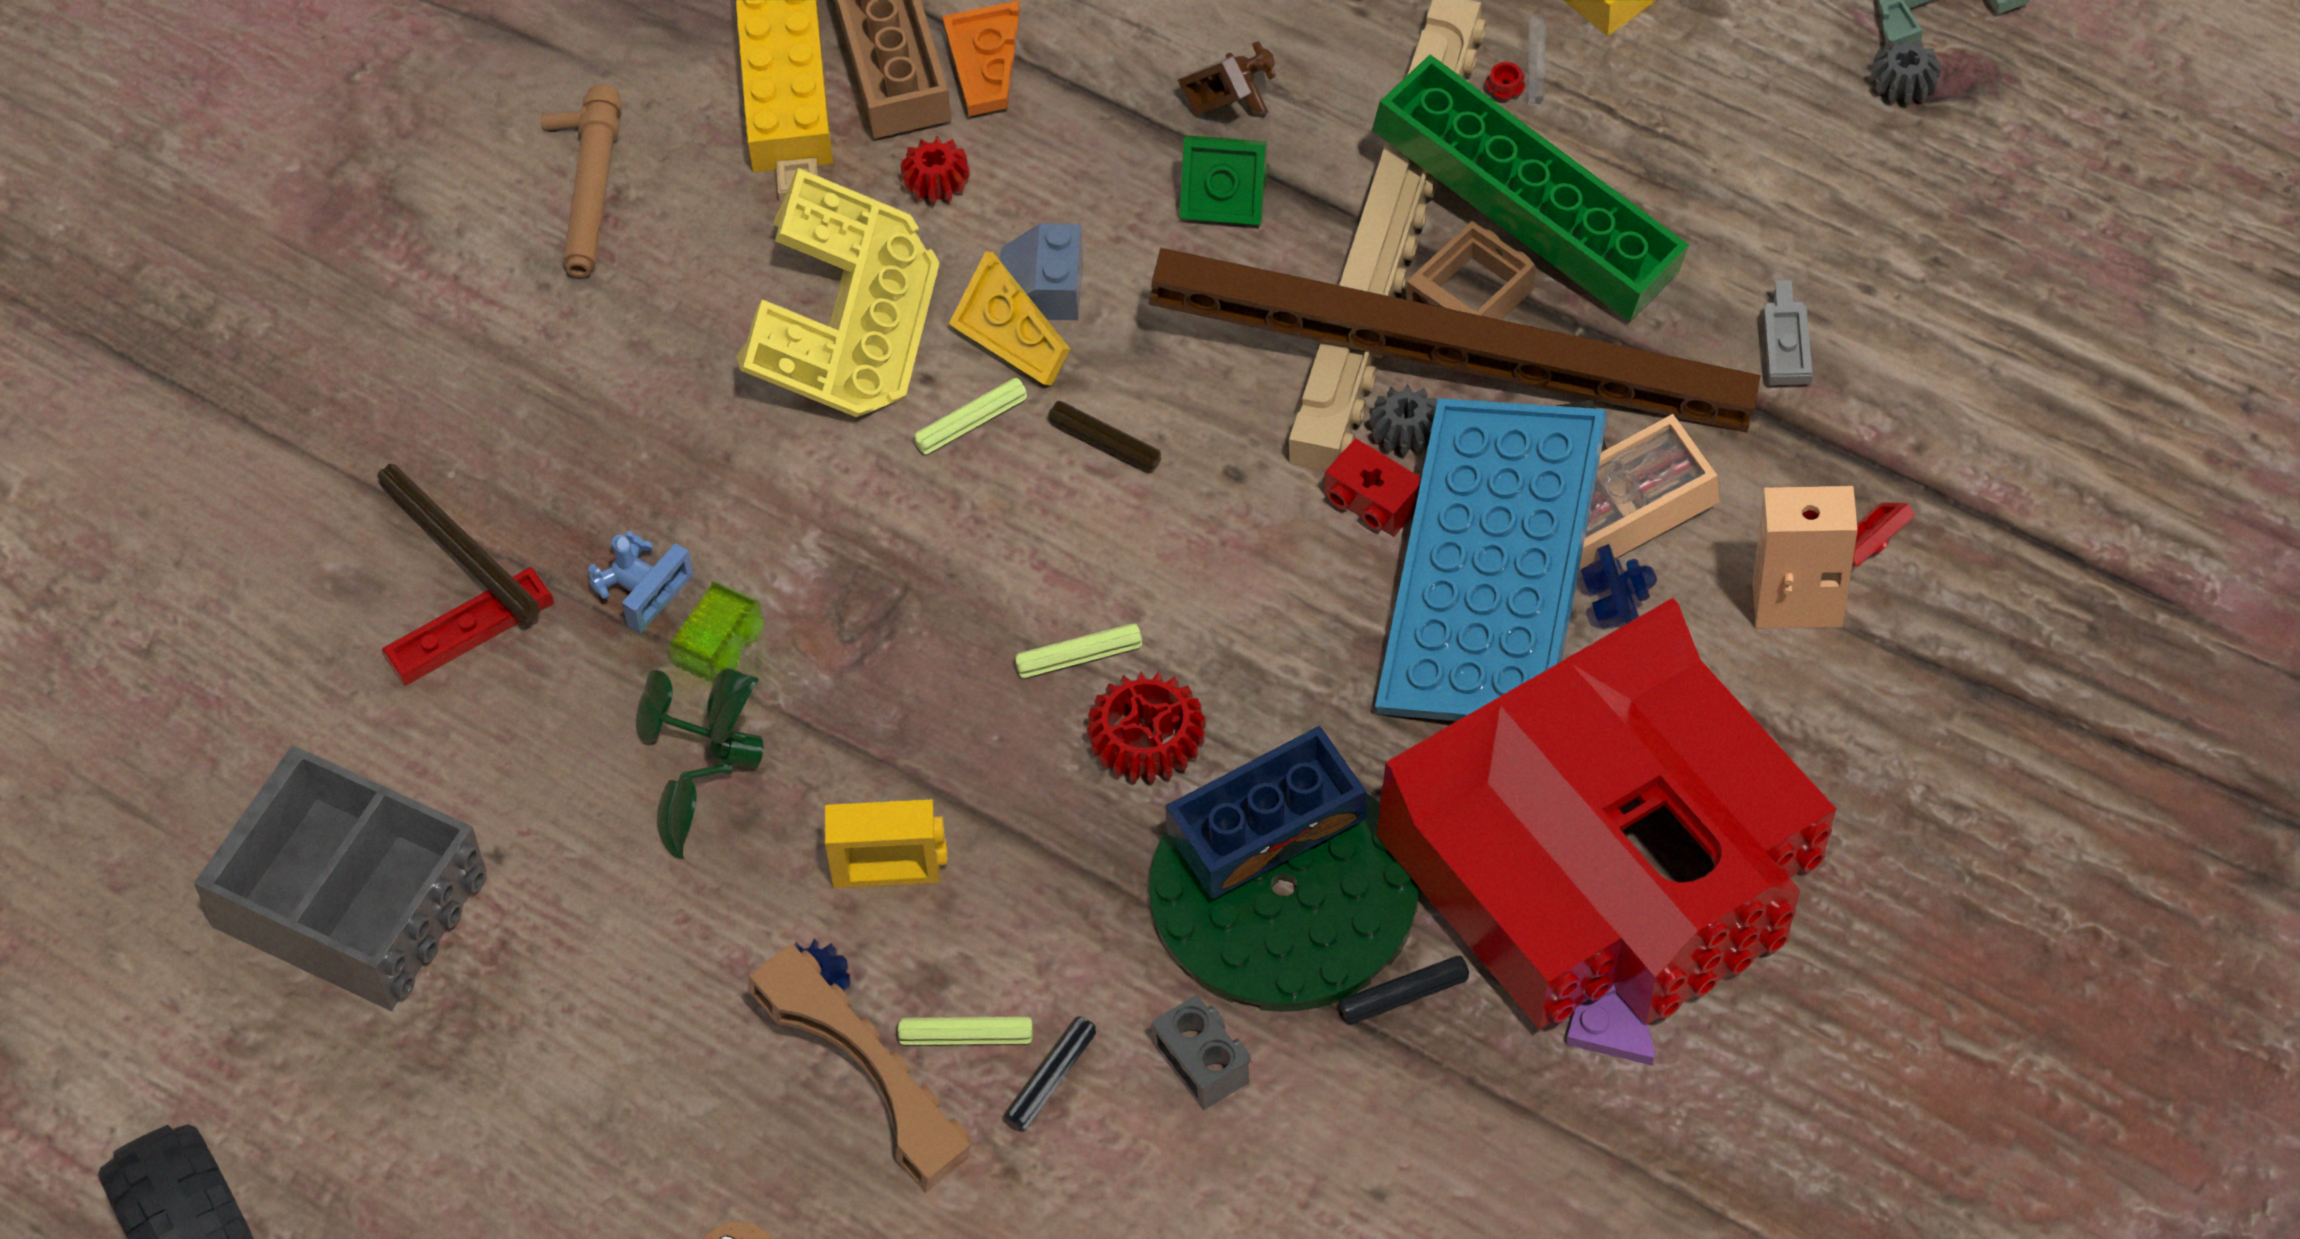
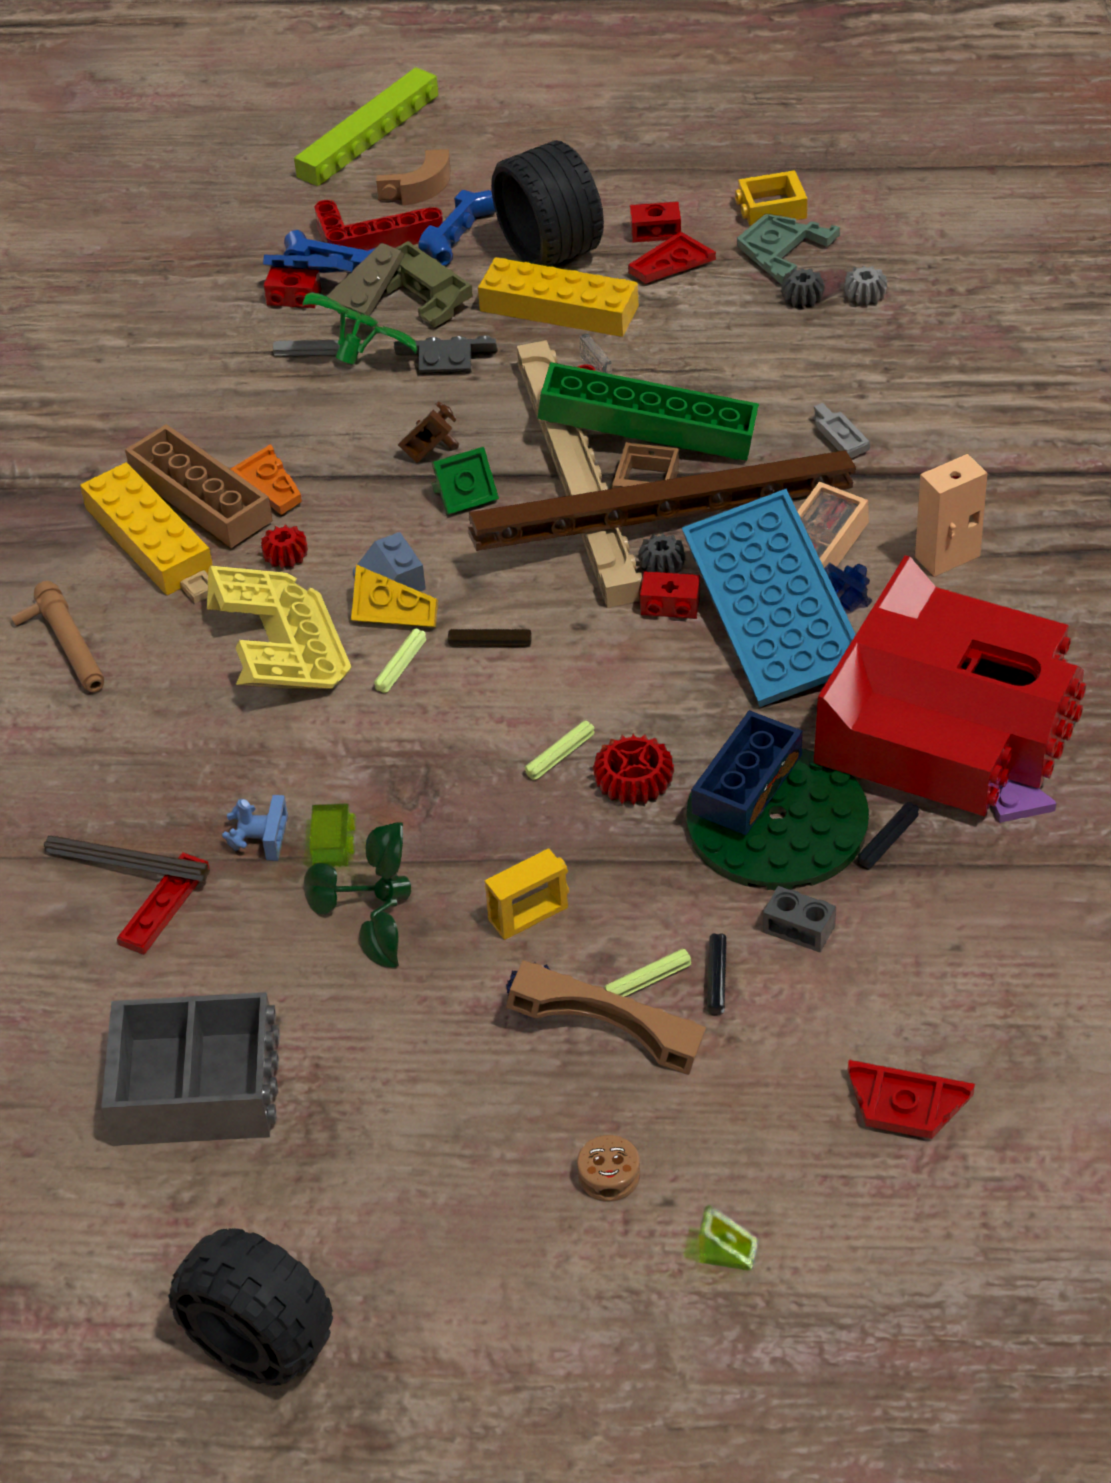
camera: 30 degrees left, 10 degrees down
none -> light grey gear [844,265,887,306]

